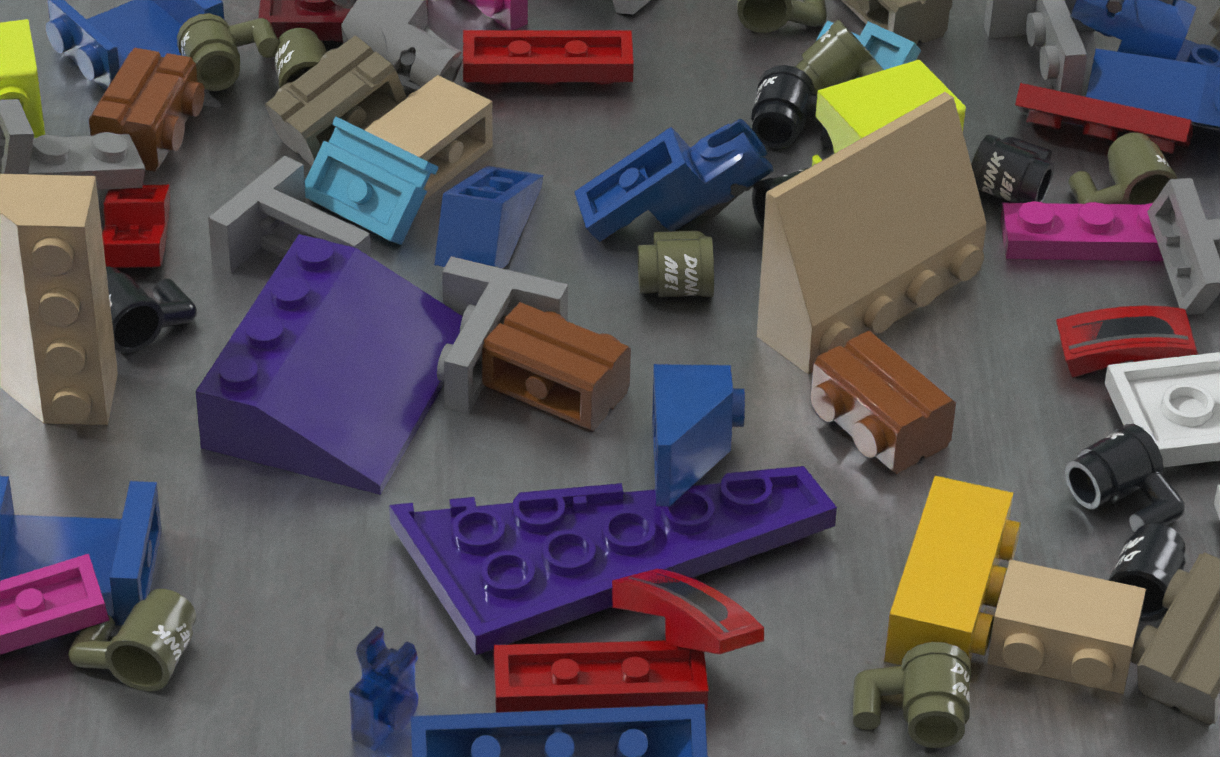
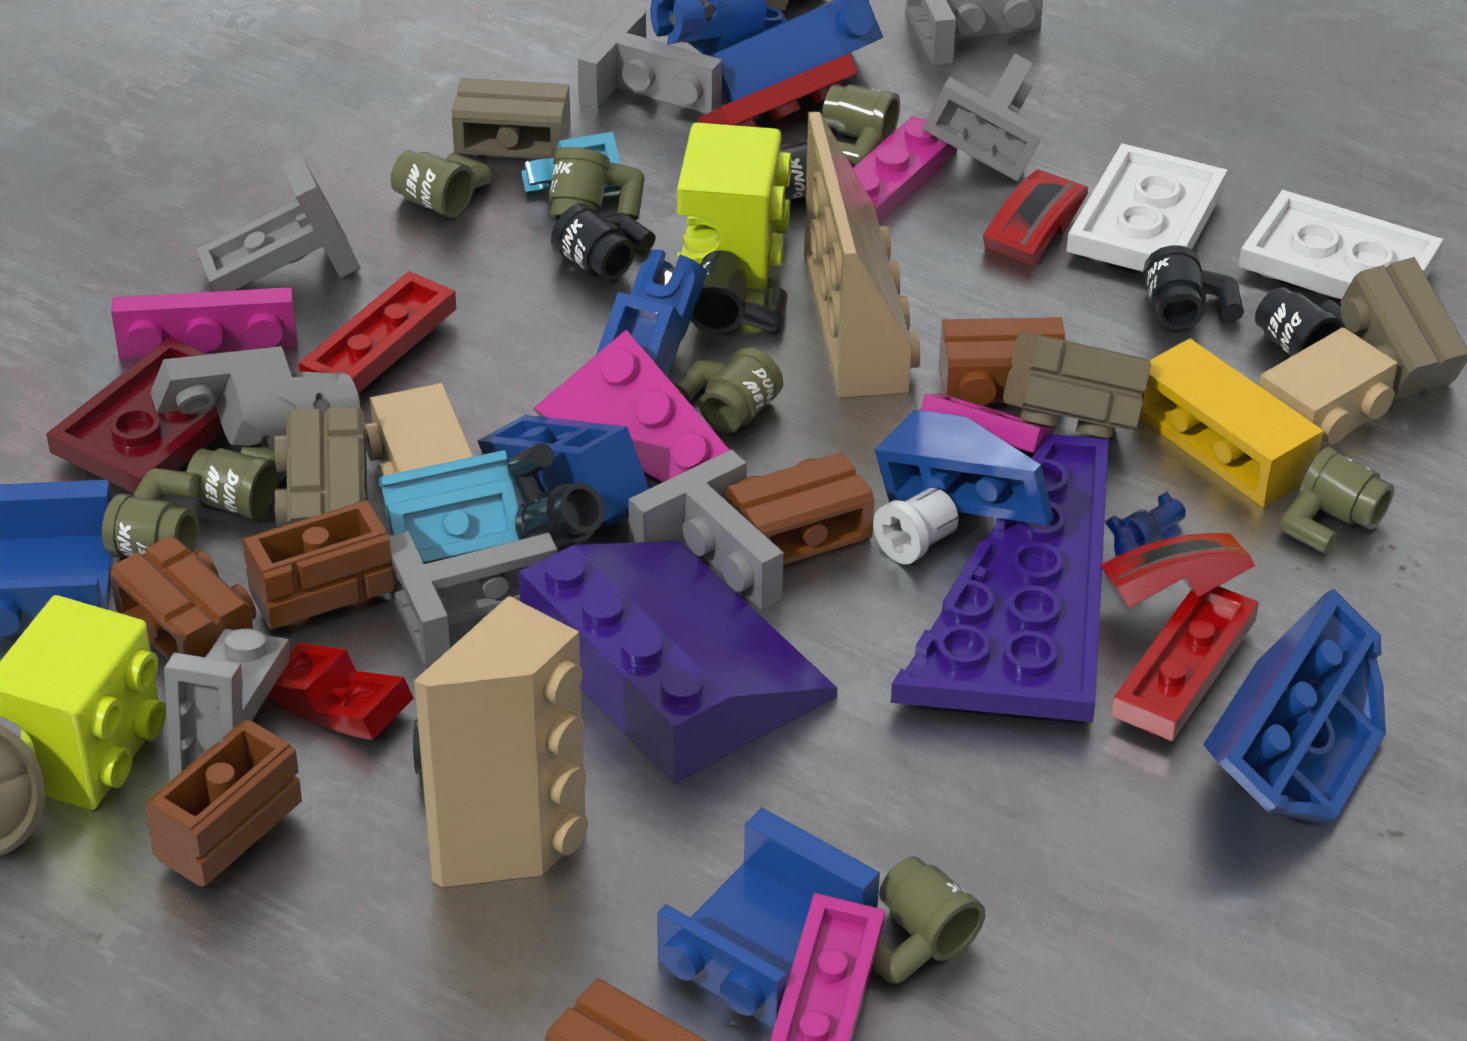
camera: 55 degrees left, 0 degrees up
clear blue plate [349,626,419,751] -> none
none -> dark orange brick [242,500,394,630]
none -> black piece [507,443,605,553]
none -> dark pink wing [533,330,729,484]
none -> white bush [873,488,958,564]
none -> dark pink plate [920,393,1055,456]
none -> dark tan brick [1003,331,1151,439]
none -> clear blue piece [1105,491,1186,557]

